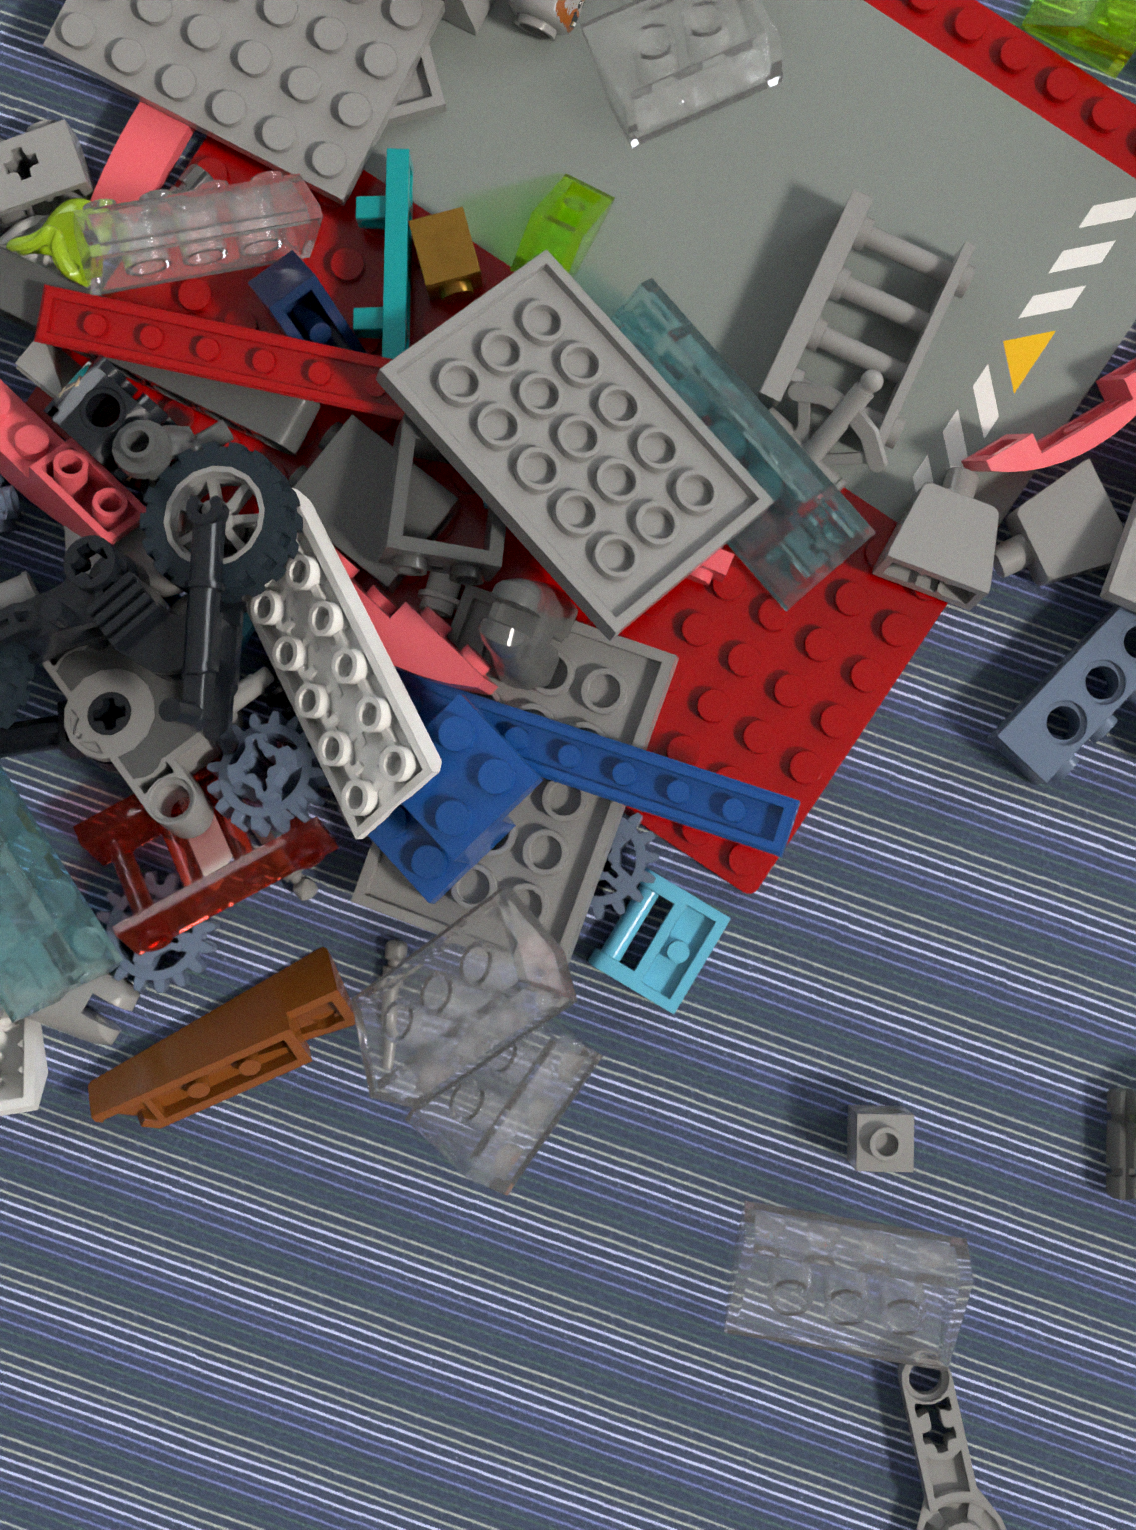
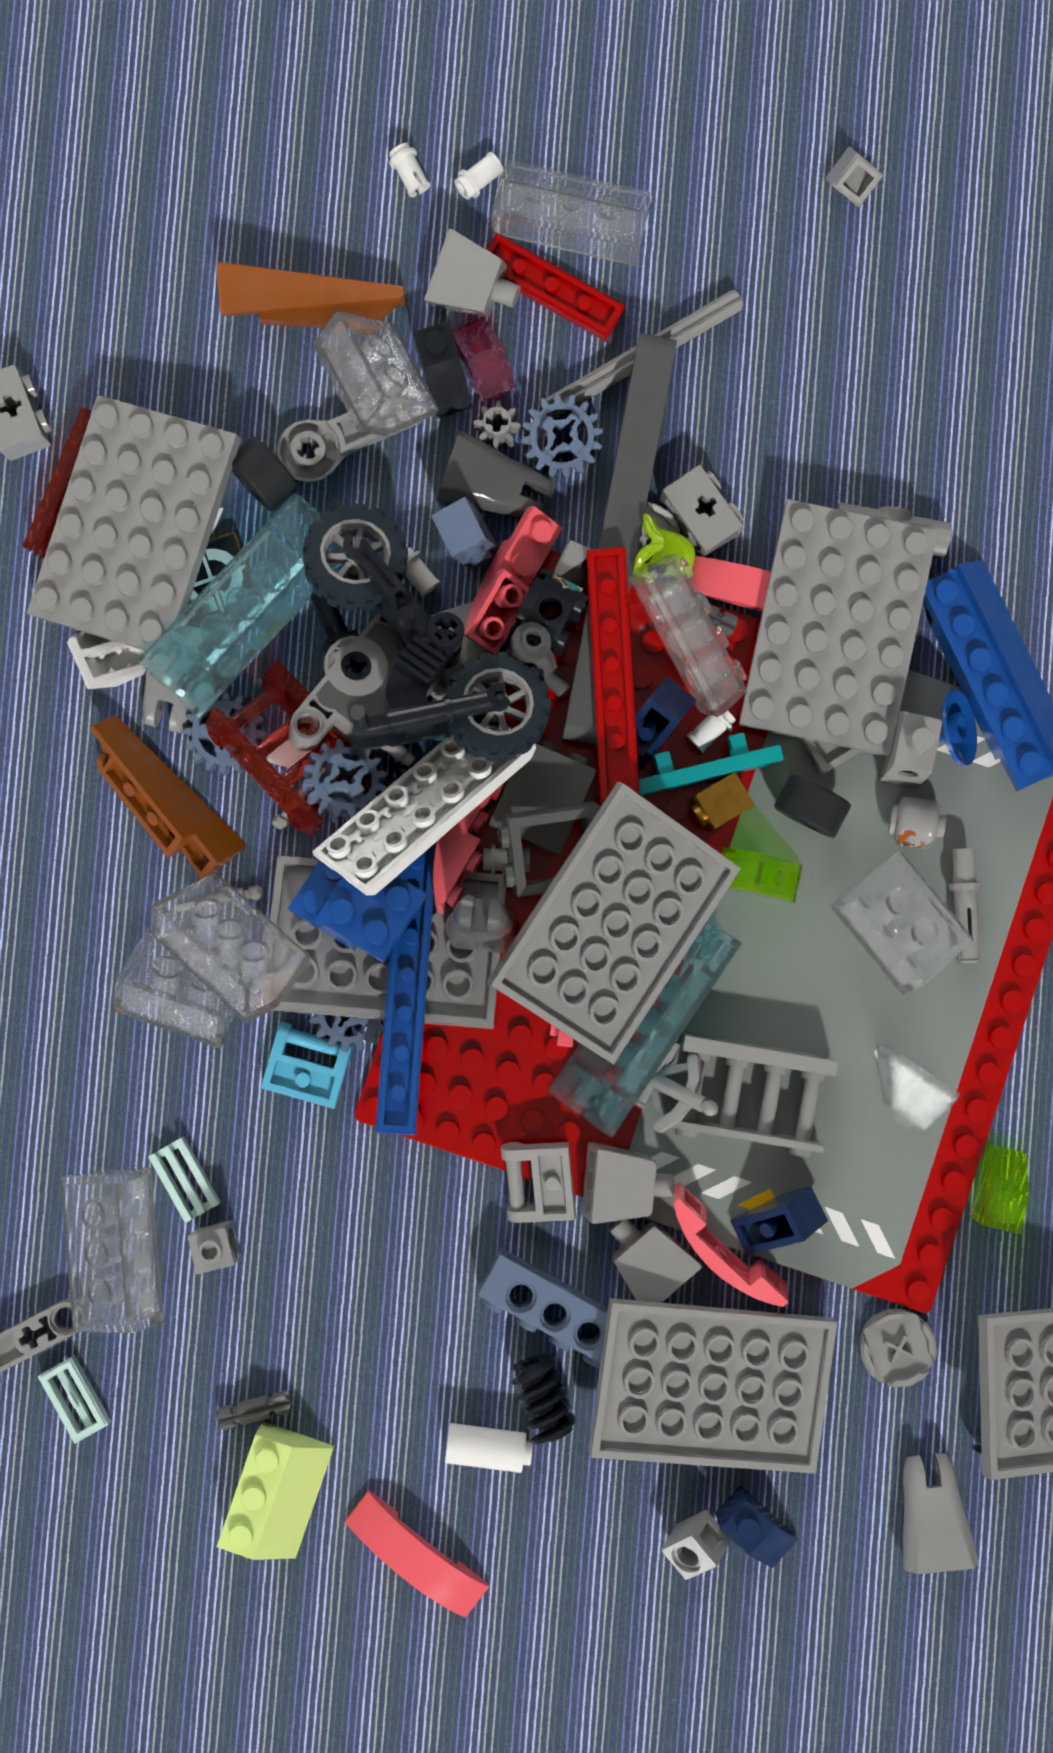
camera: 70 degrees right, 0 degrees up
none -> light aqua tile [38,1354,111,1444]
none -> light aqua tile [148,1136,221,1223]
none -> light grey plate [500,1142,576,1223]
none -> white pin [686,704,736,753]
none -> dark blue slope [730,1186,828,1255]
none -> black tyre [774,775,851,838]
none -> clear slope [874,1045,960,1130]

